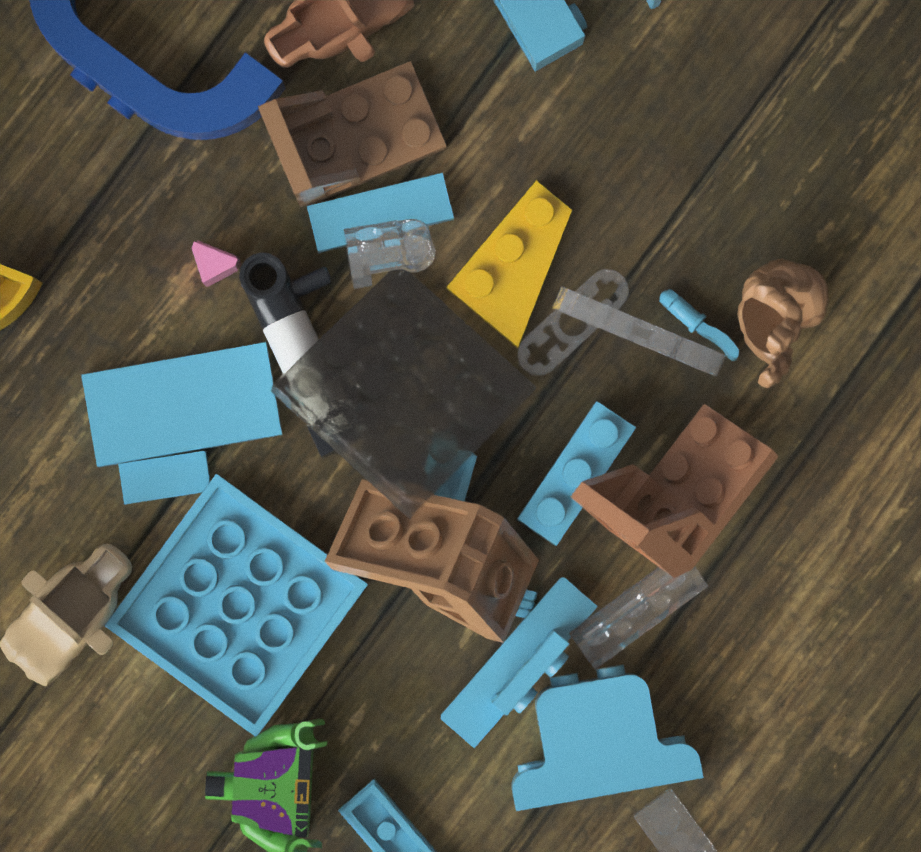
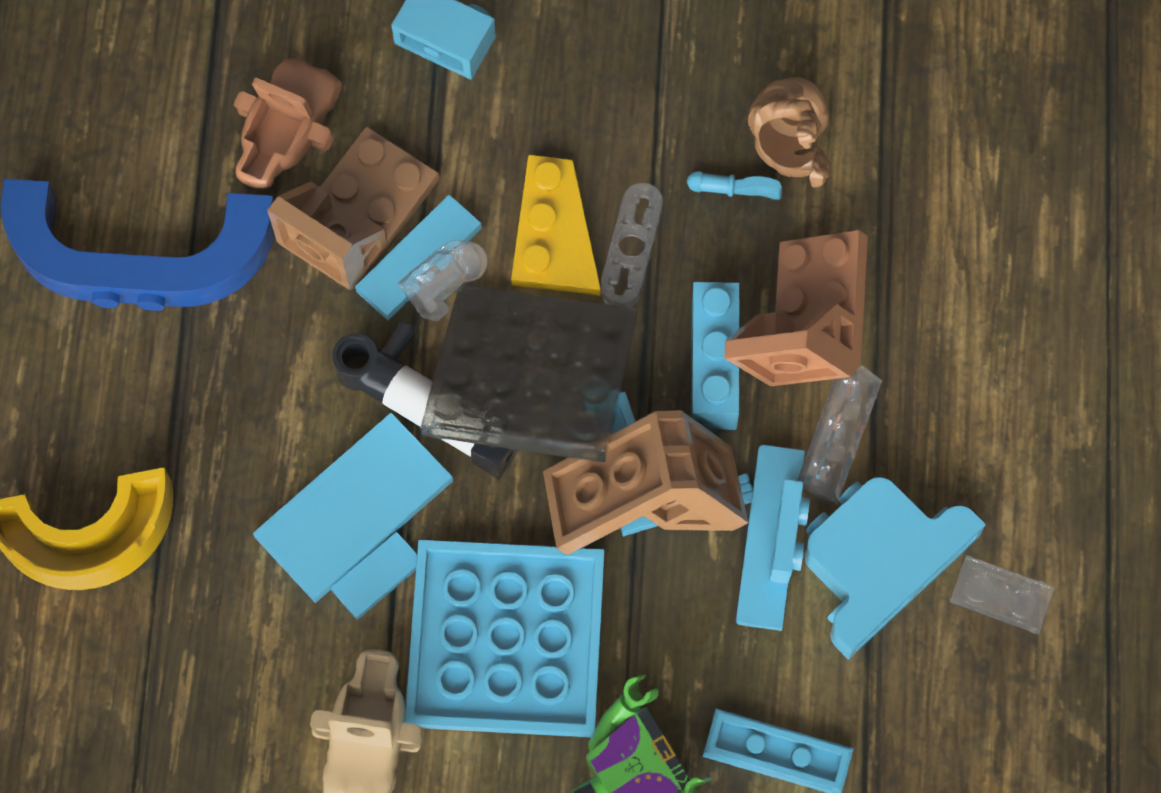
camera: 30 degrees left, 15 degrees down
bright pink slope [192,240,241,287] -> none
clear beam [553,286,726,377] -> none

